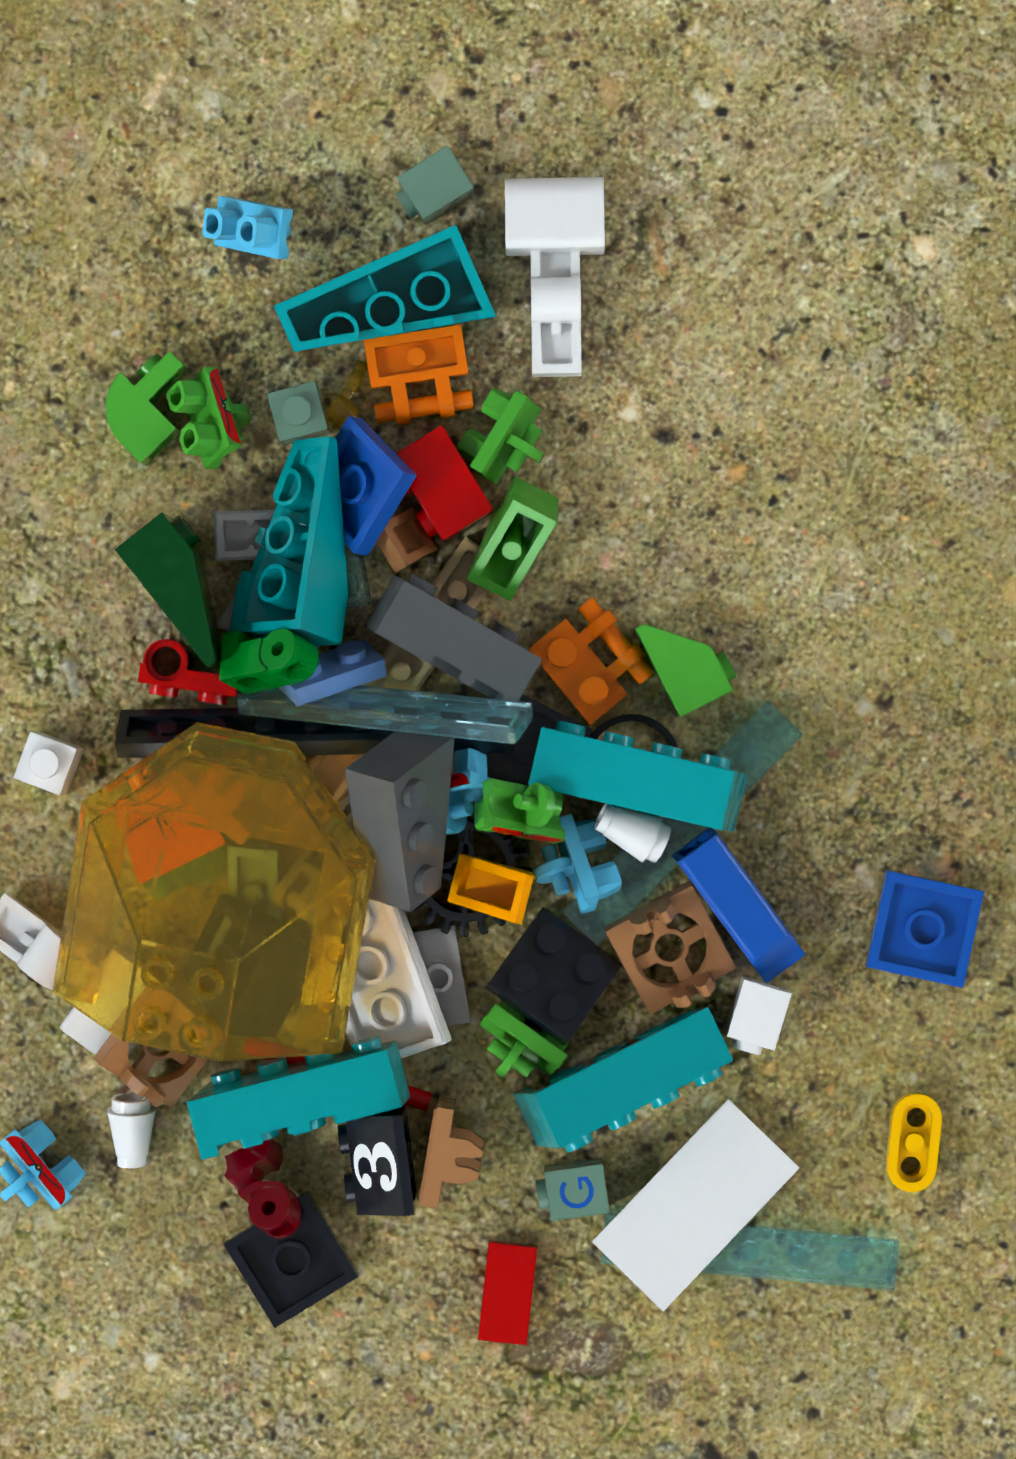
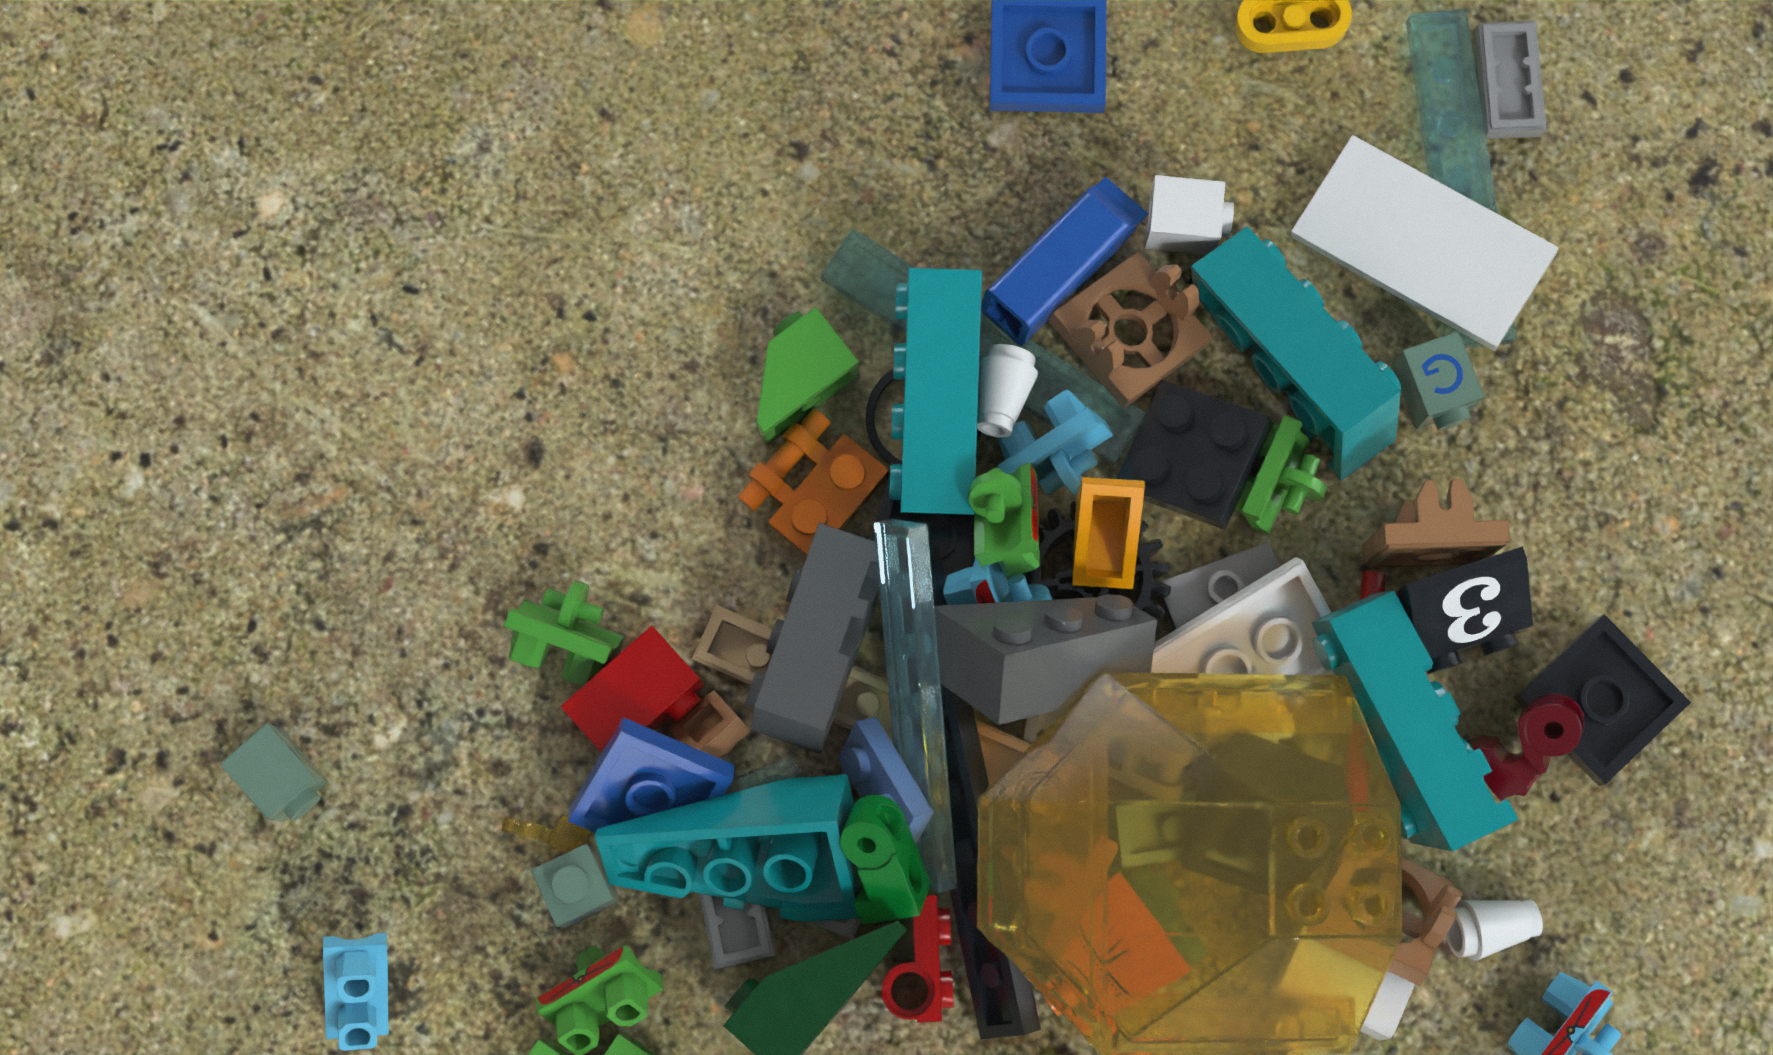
camera: 100 degrees left, 10 degrees down
teal wedge [274,225,496,352] -> none
orange plate [364,324,474,426] -> none
bright green slope [467,476,559,601] -> none
red tile [478,1240,537,1346] -> none
white plate [505,177,605,377] -> none
none -> light grey plate [1474,21,1546,139]

